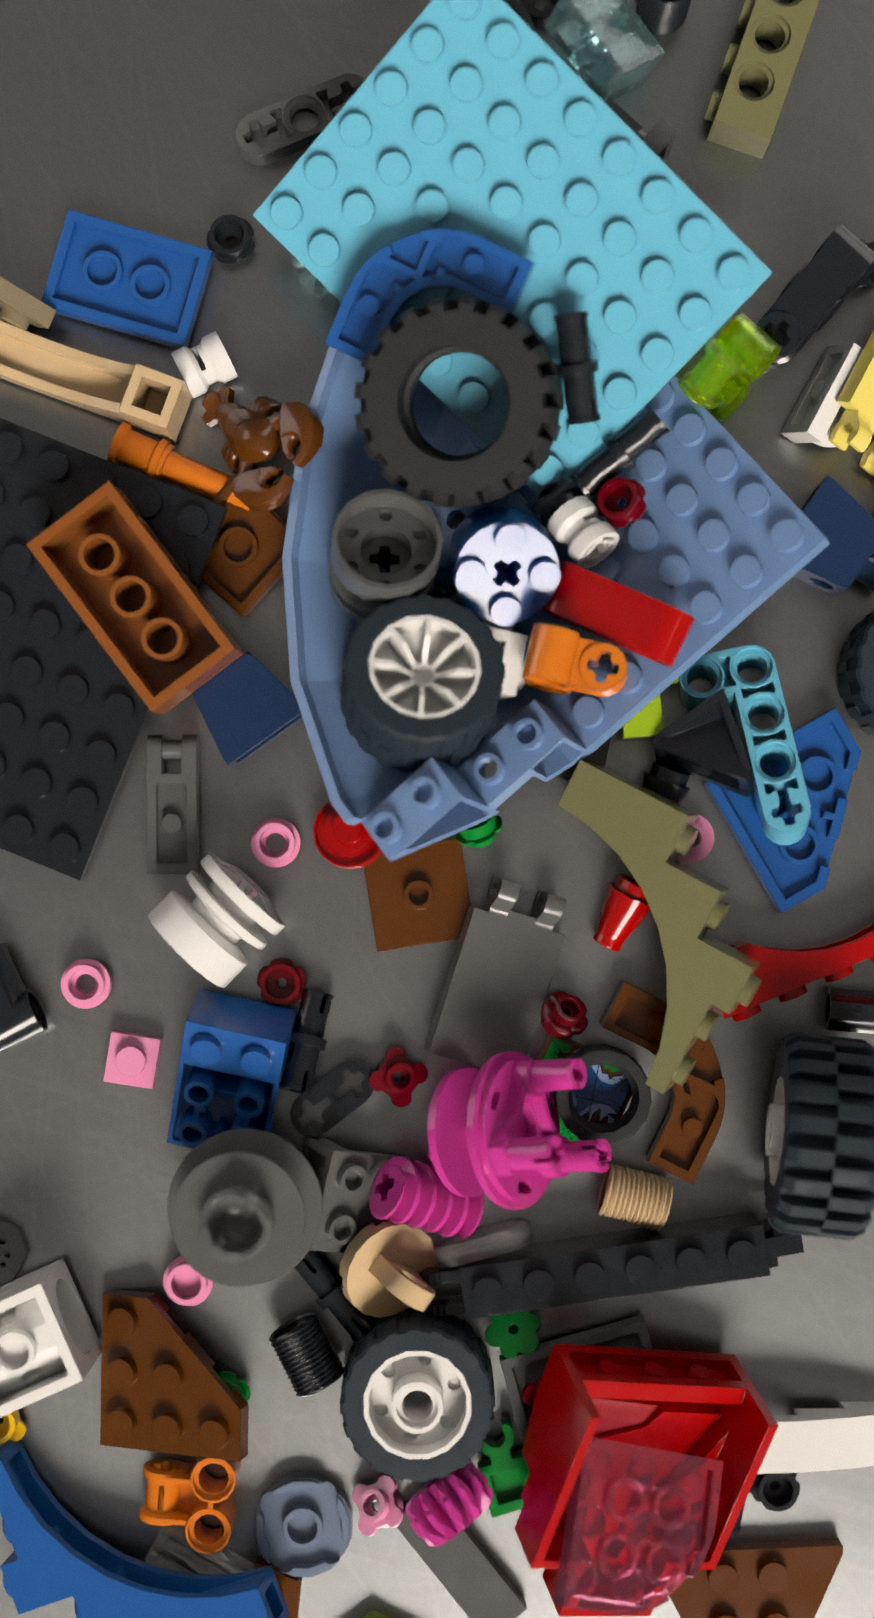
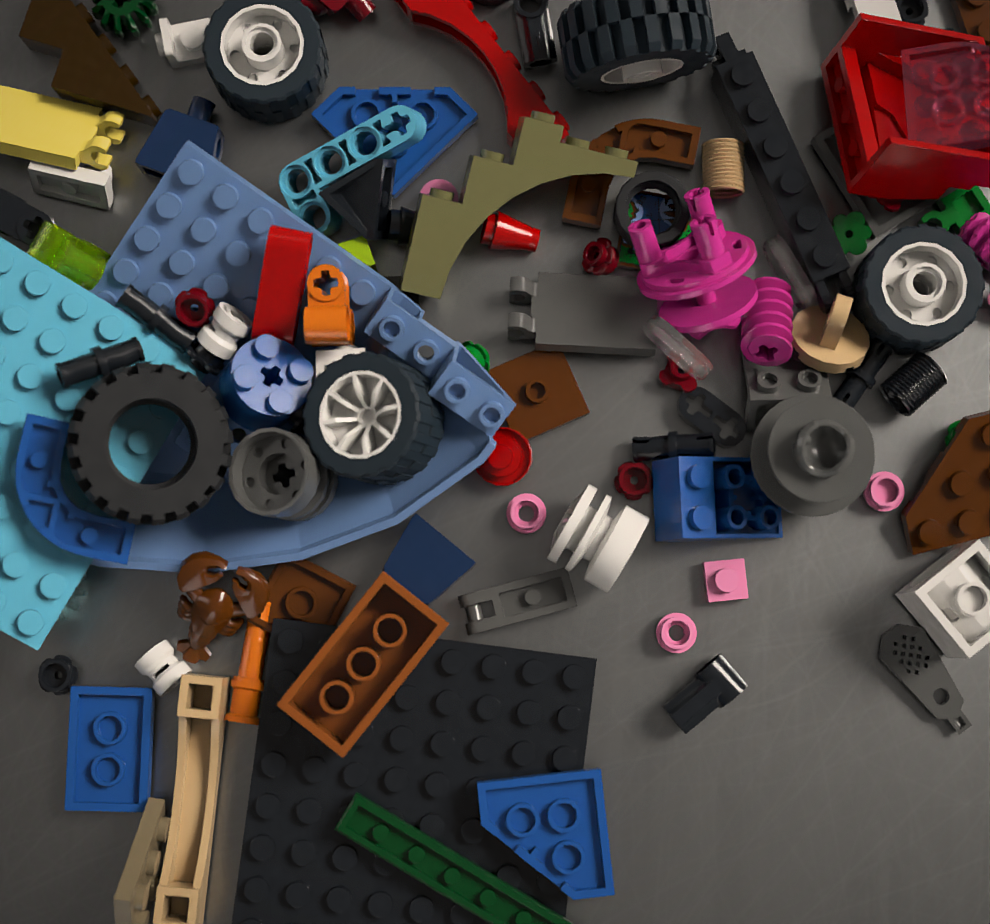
camera: 105 degrees left, 5 degrees down
none -> clear tile [643,315,713,380]

